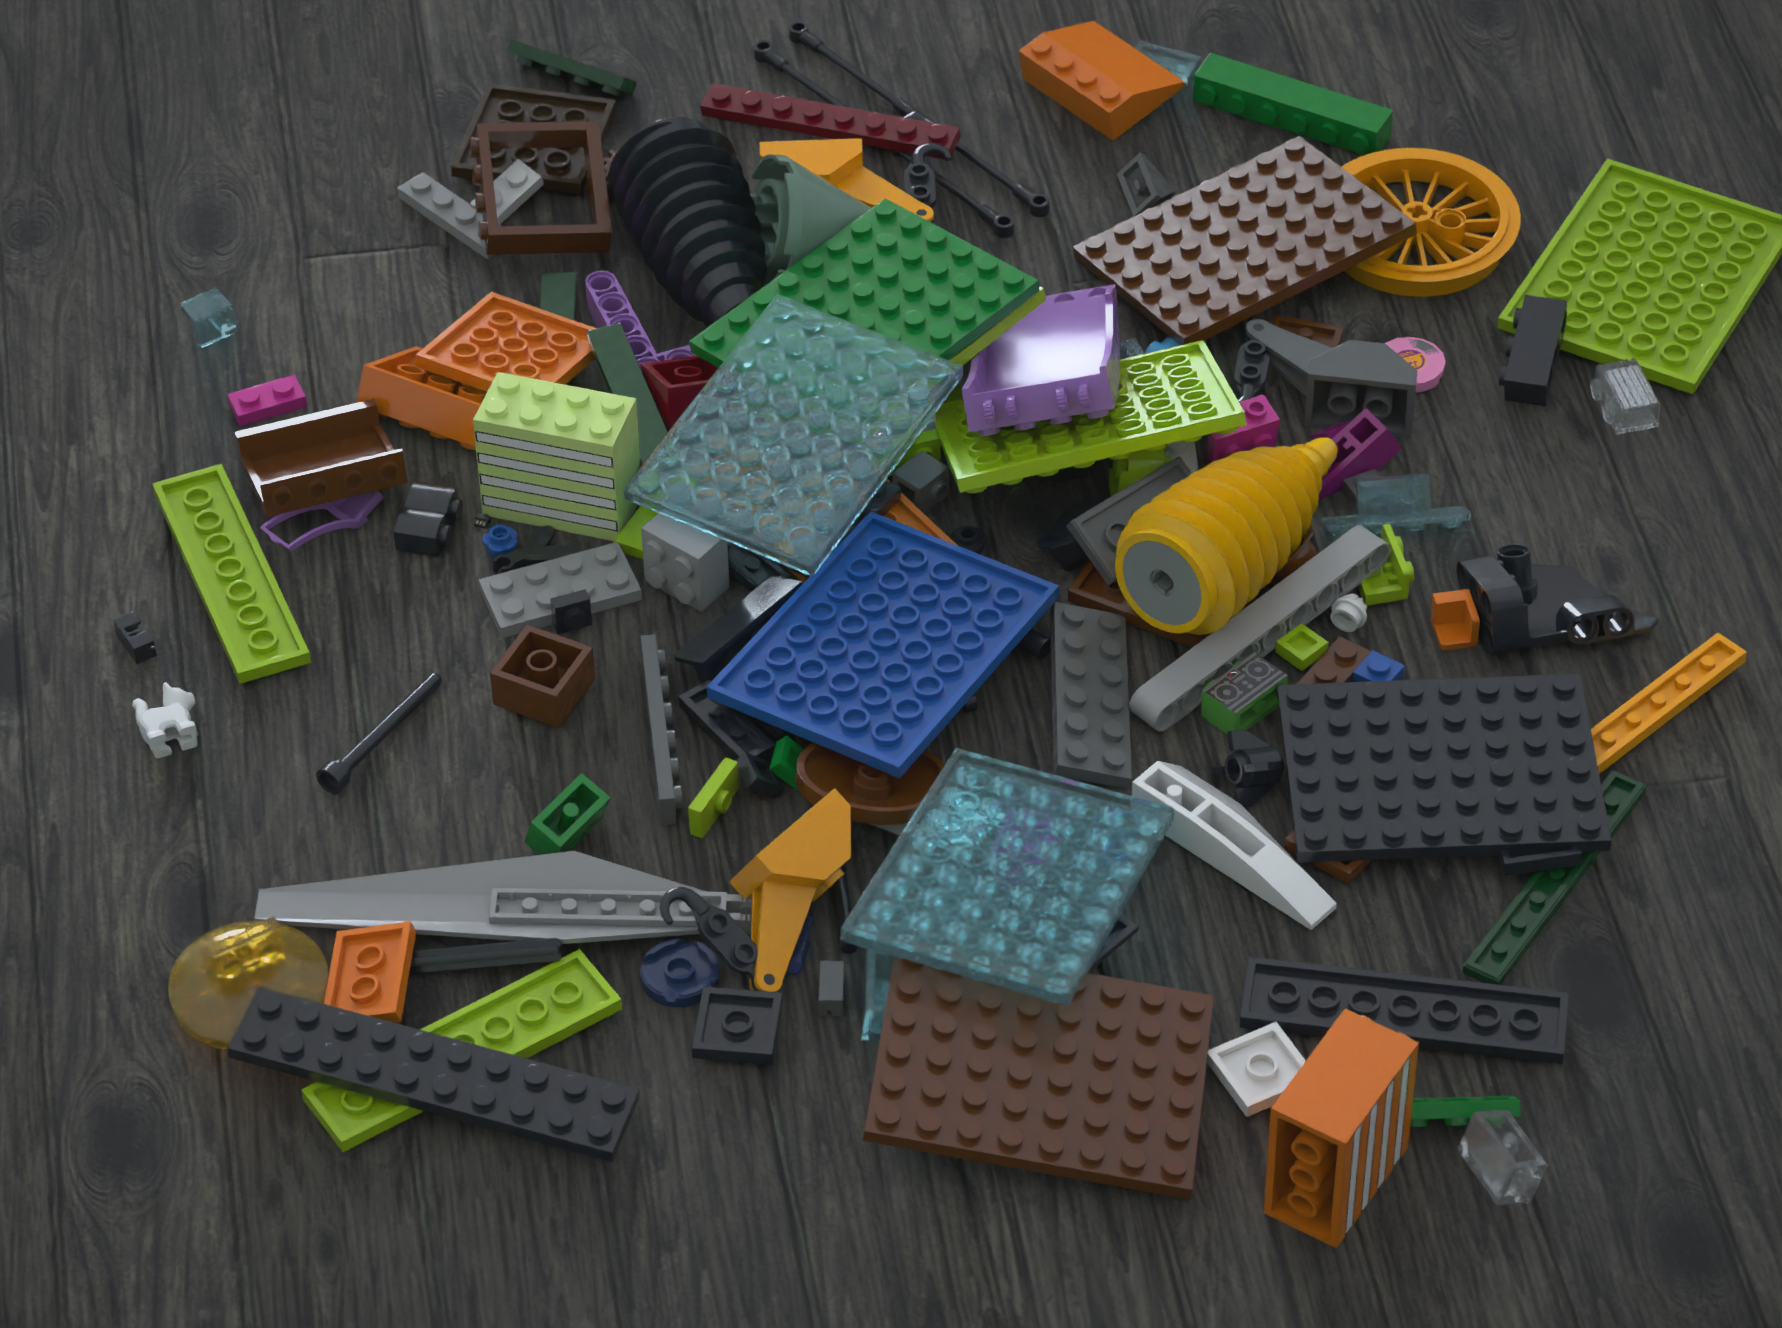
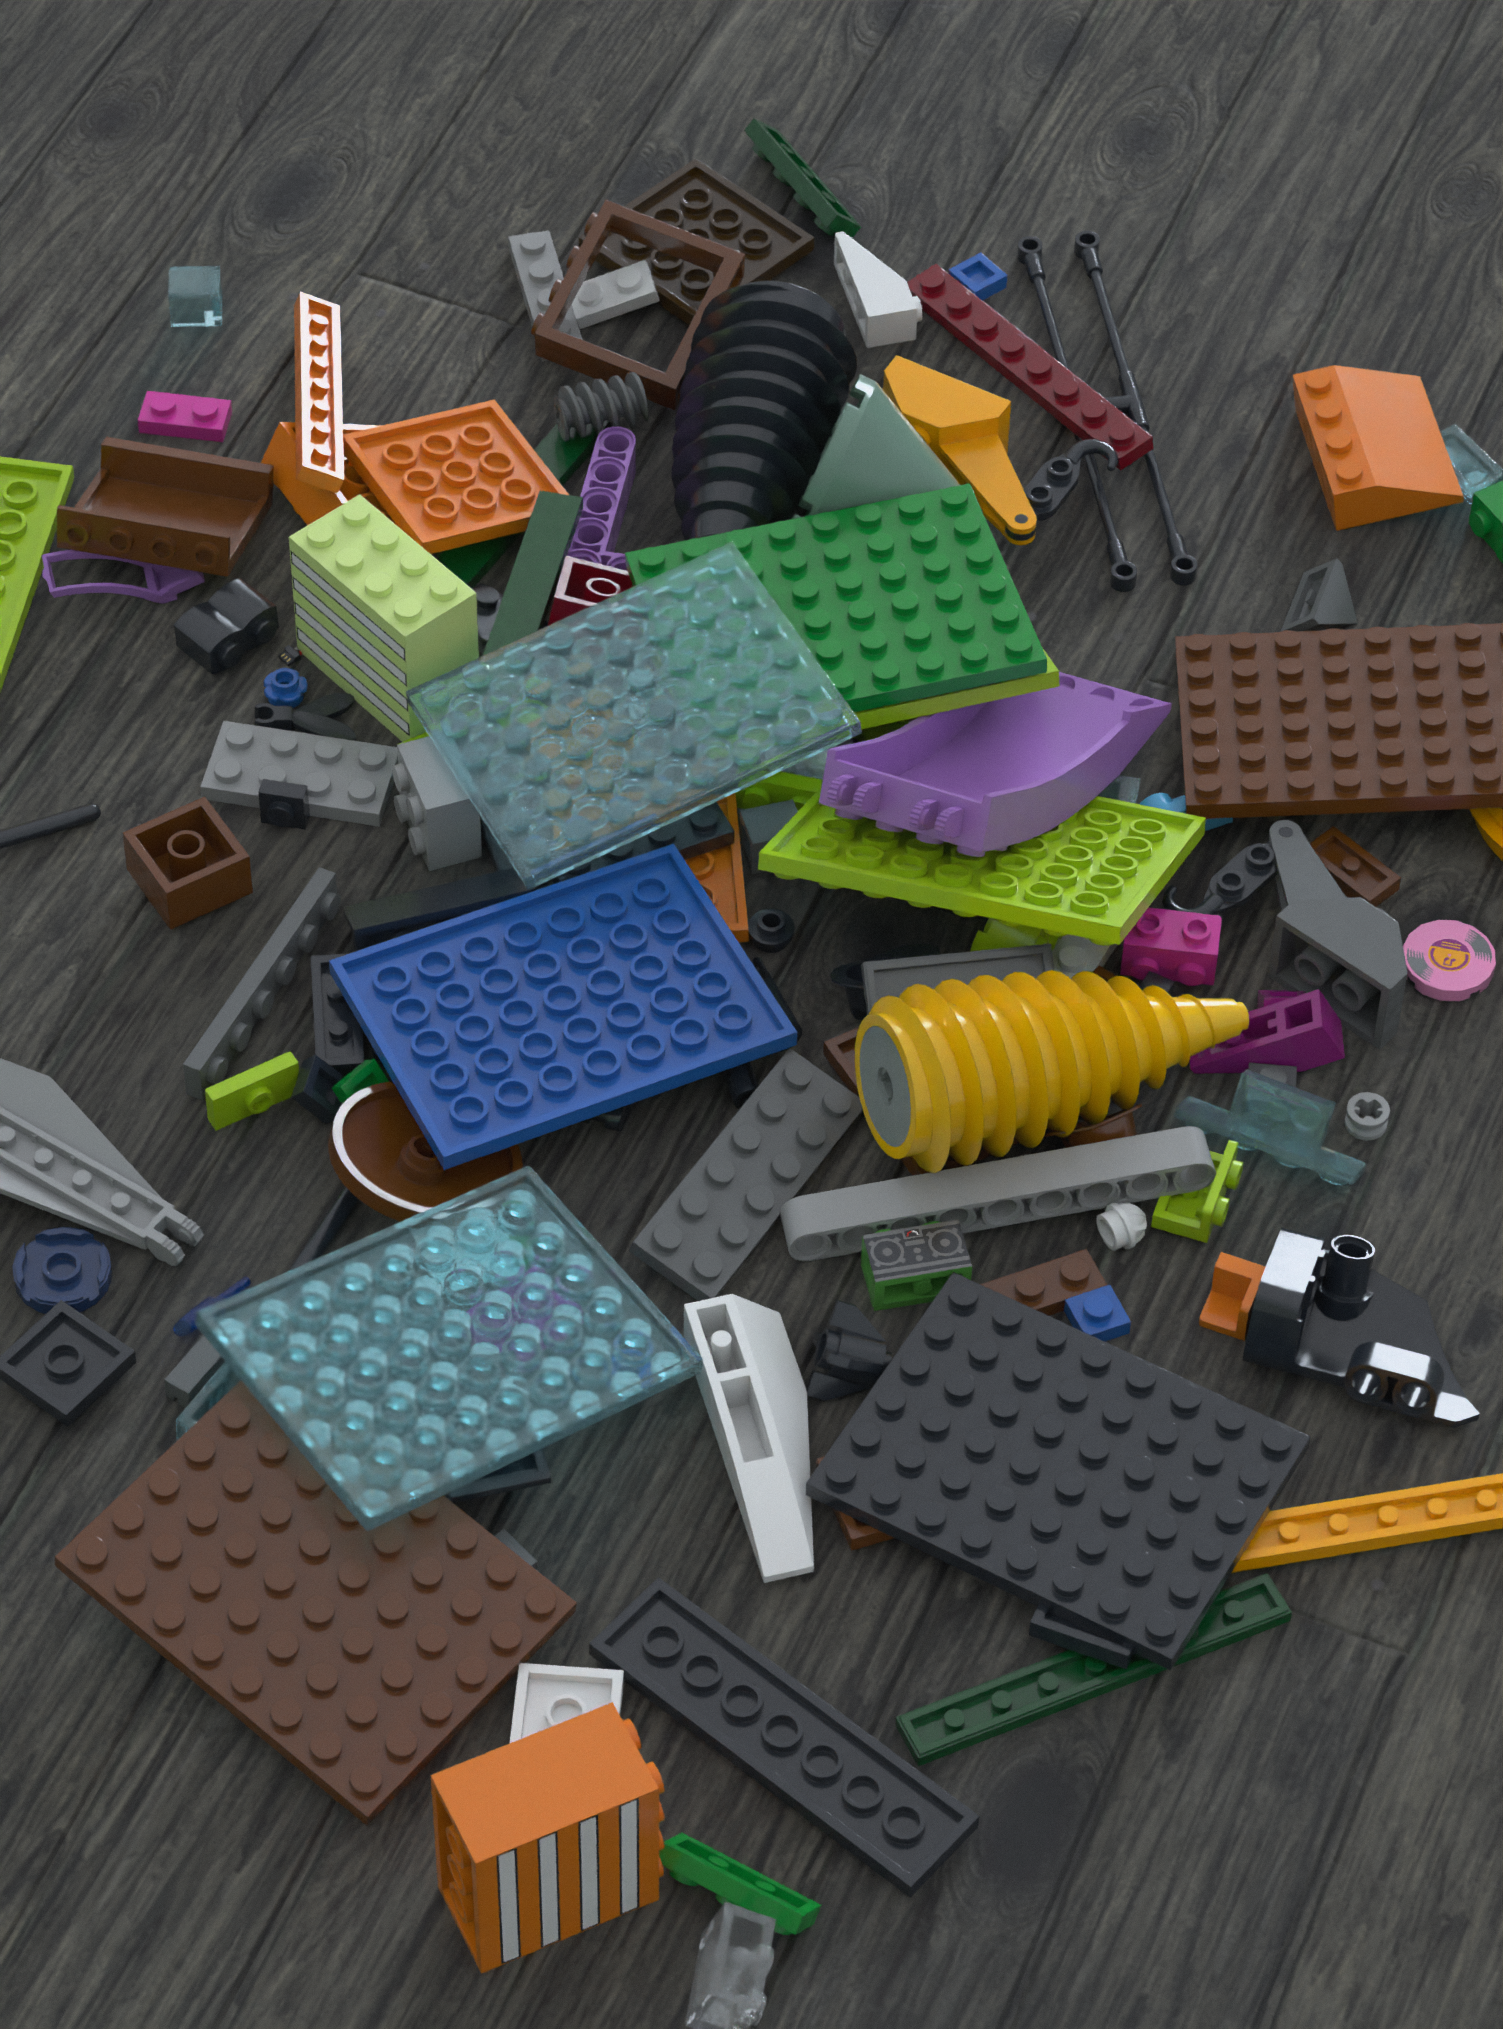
camera: 30 degrees right, 5 degrees up
green brick [524,773,611,855] -> none
light orange slope [659,788,851,992] -> none
lime plate [1275,623,1329,671] -> none
none -> plate [294,292,344,494]
none -> dark grey piece [554,372,648,441]
none -> white slope [834,232,922,348]
none -> blue plate [948,253,1007,300]
none -> light grey bush [1344,1092,1390,1141]

